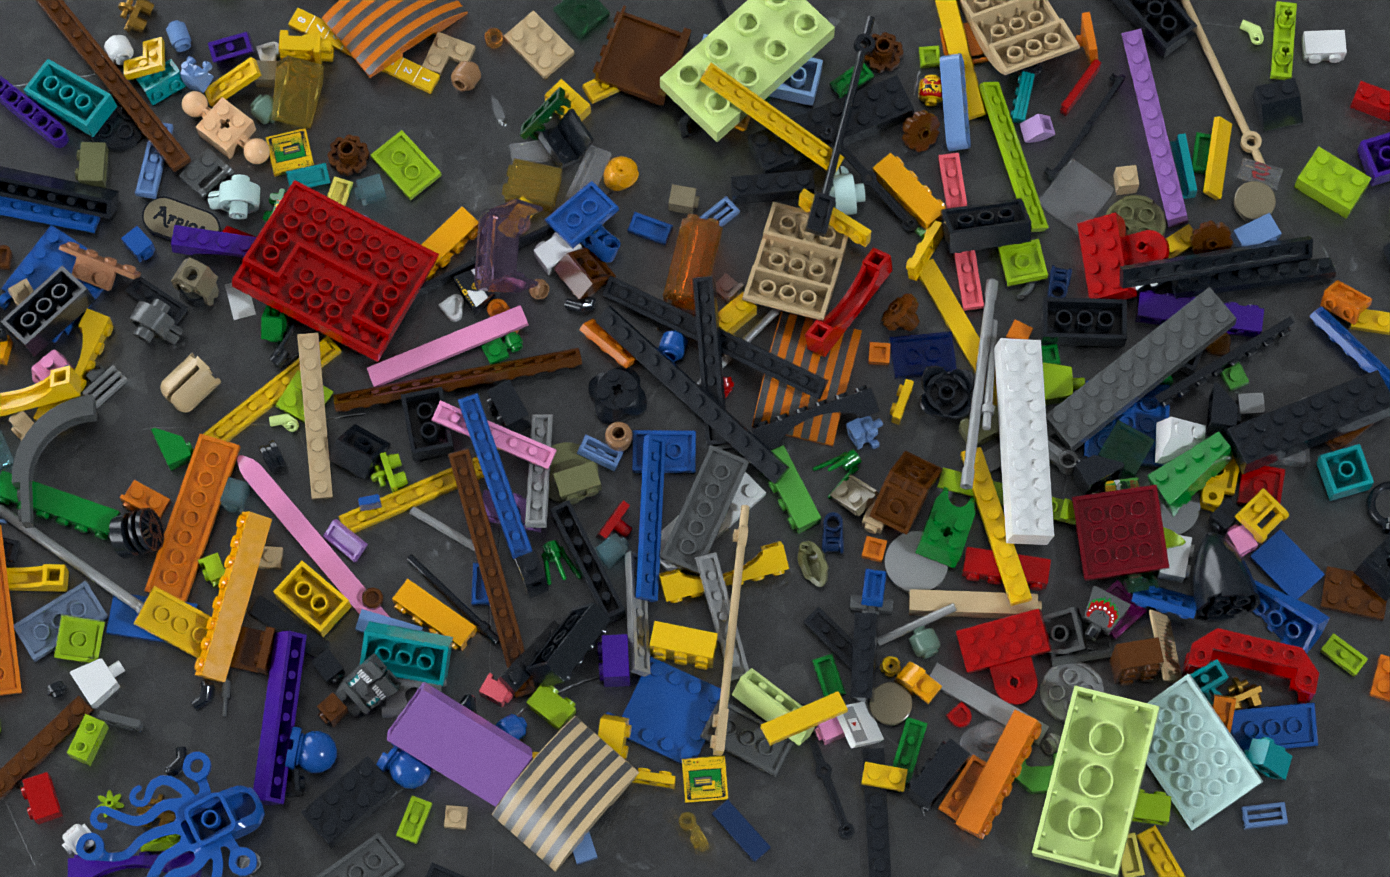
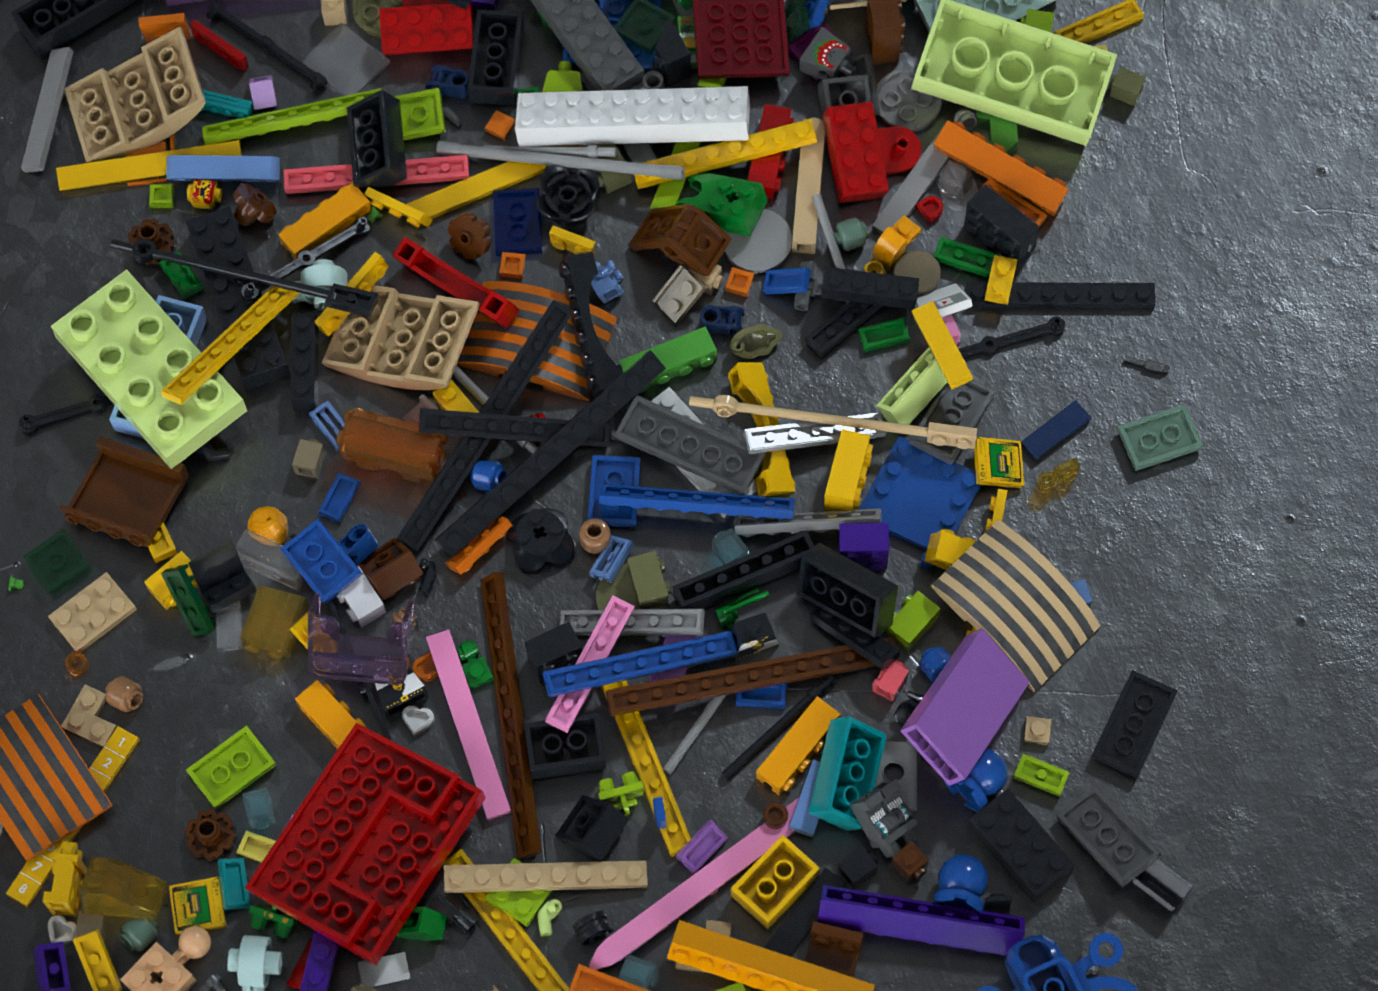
camera: 85 degrees left, 5 degrees down
red tile [596,500,632,541] -> none
green plant [812,449,862,499] -> none

